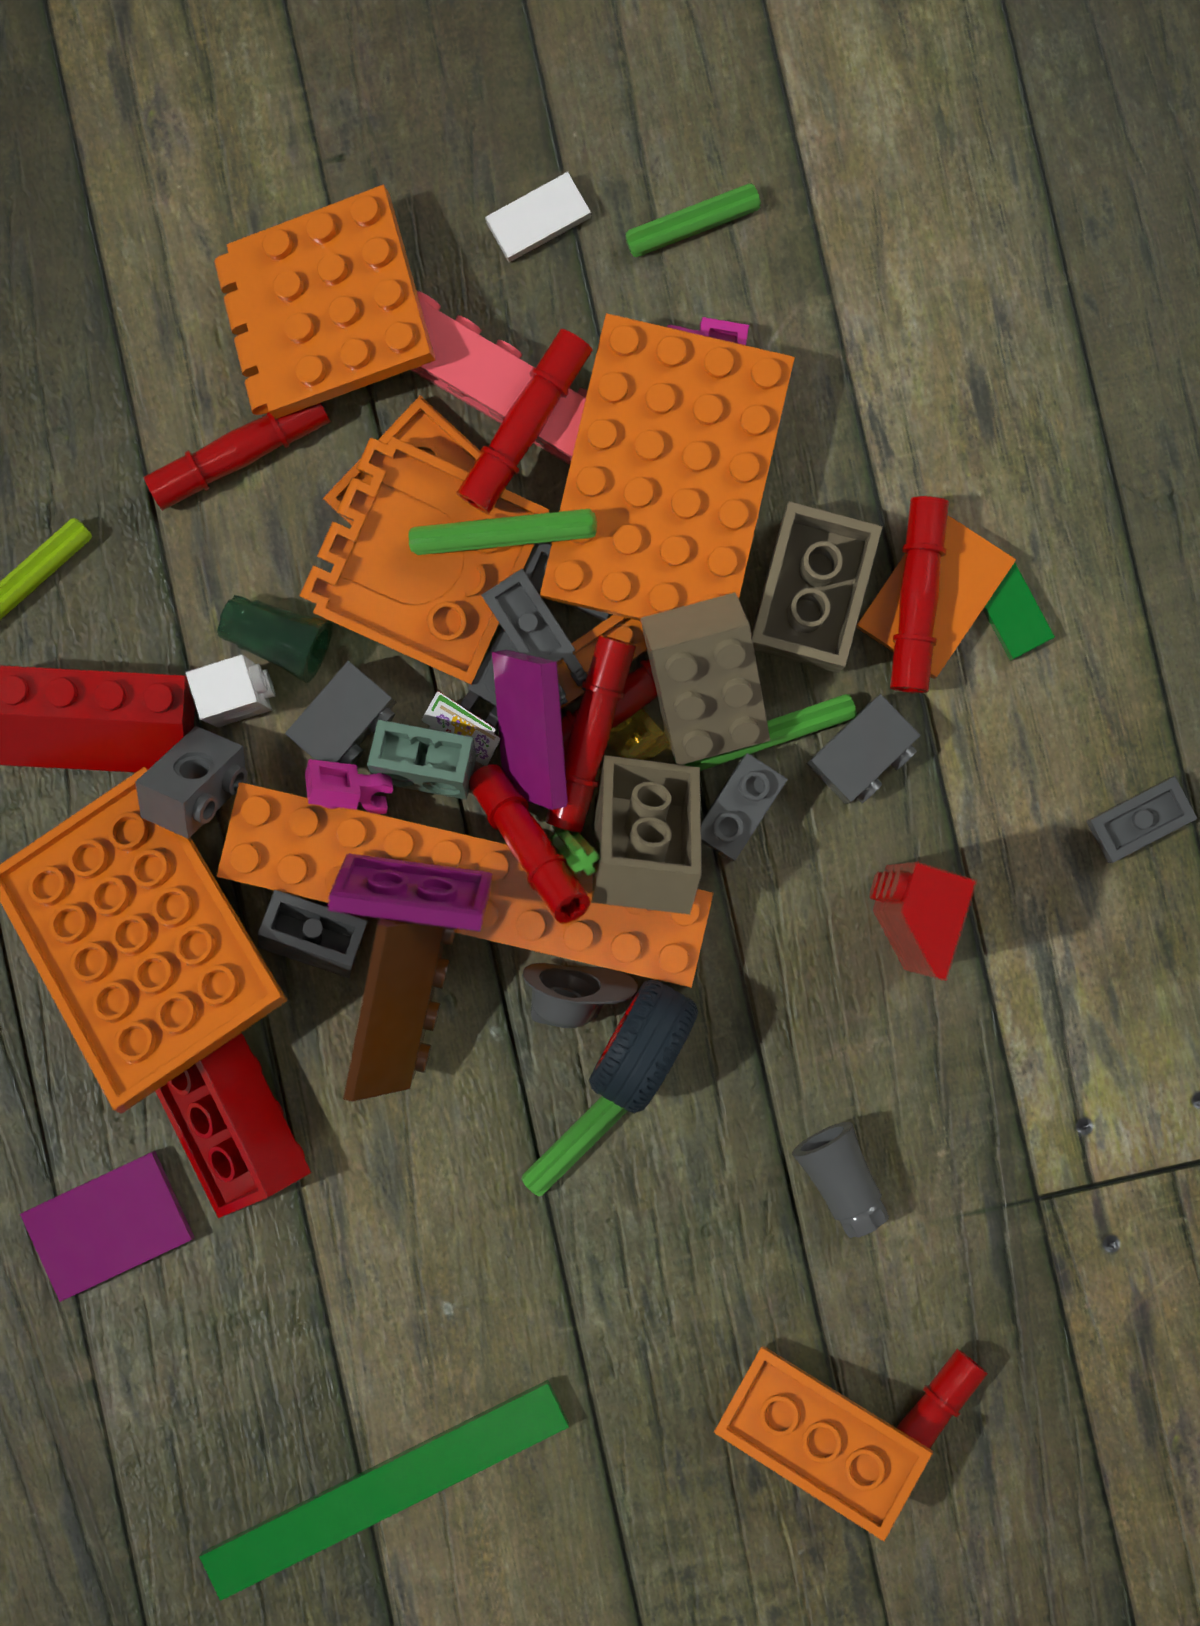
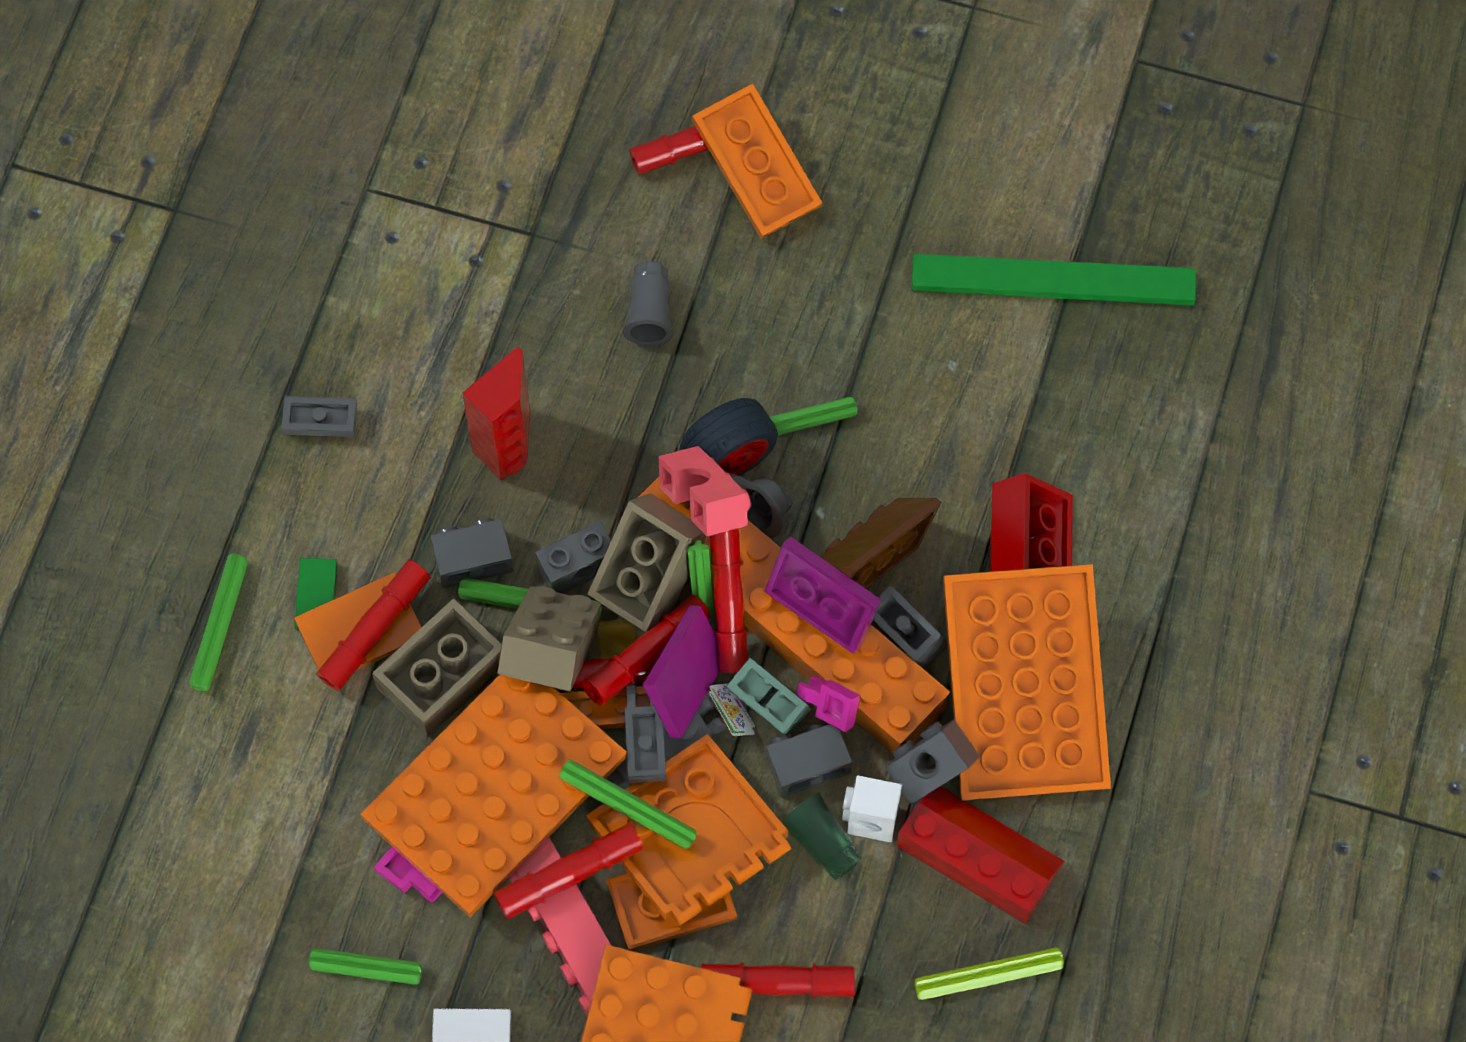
camera: 145 degrees left, 20 degrees down
magenta tile [20,1150,195,1302] -> none
none -> bright green axle [189,553,248,692]
none -> coral arch [658,446,751,536]

